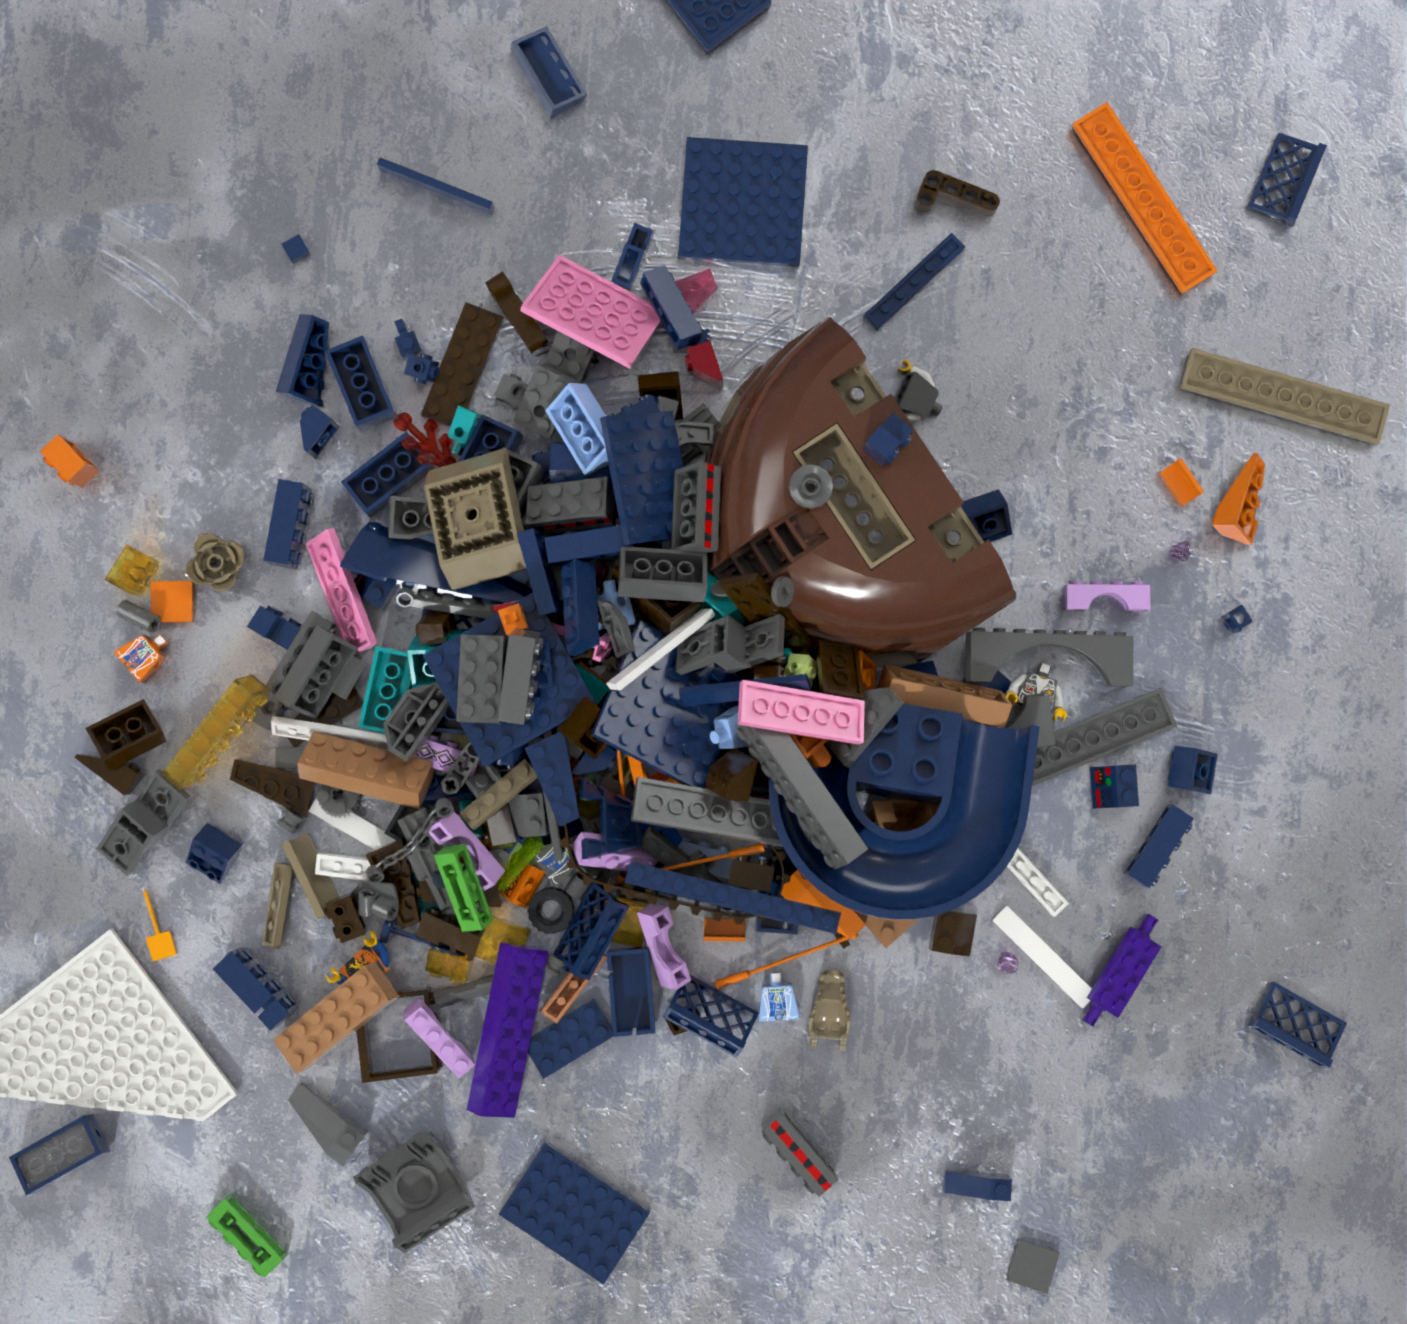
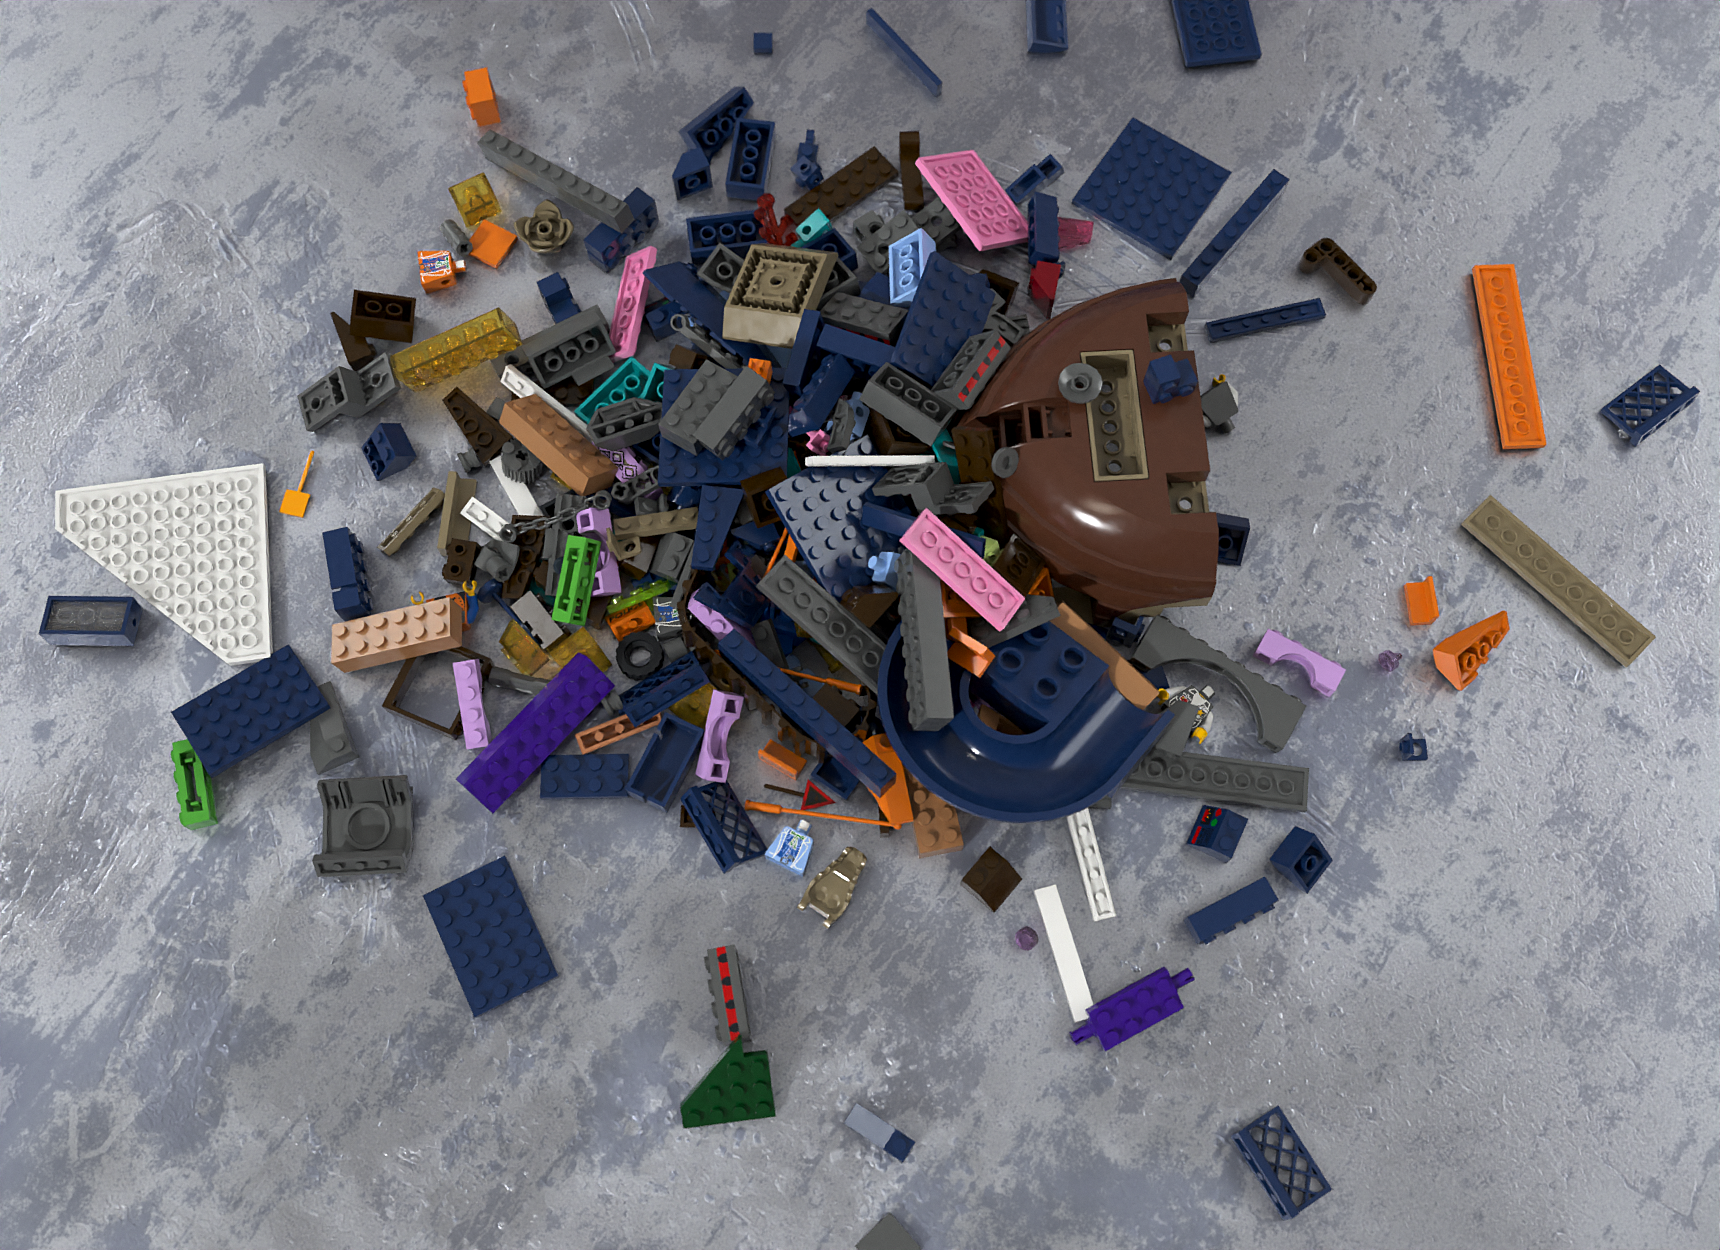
camera: 30 degrees right, 15 degrees down
none -> dark blue plate [171,644,331,778]
none -> dark grey brick [477,129,635,233]
none -> dark tan bracket [606,527,642,561]
none -> dark green wing [680,1035,776,1129]
none -> piece [764,779,836,810]
none -> orange panel [947,627,995,678]
none -> dark blue bracket [1107,615,1145,648]
none -> dark blue brick [1179,169,1290,298]

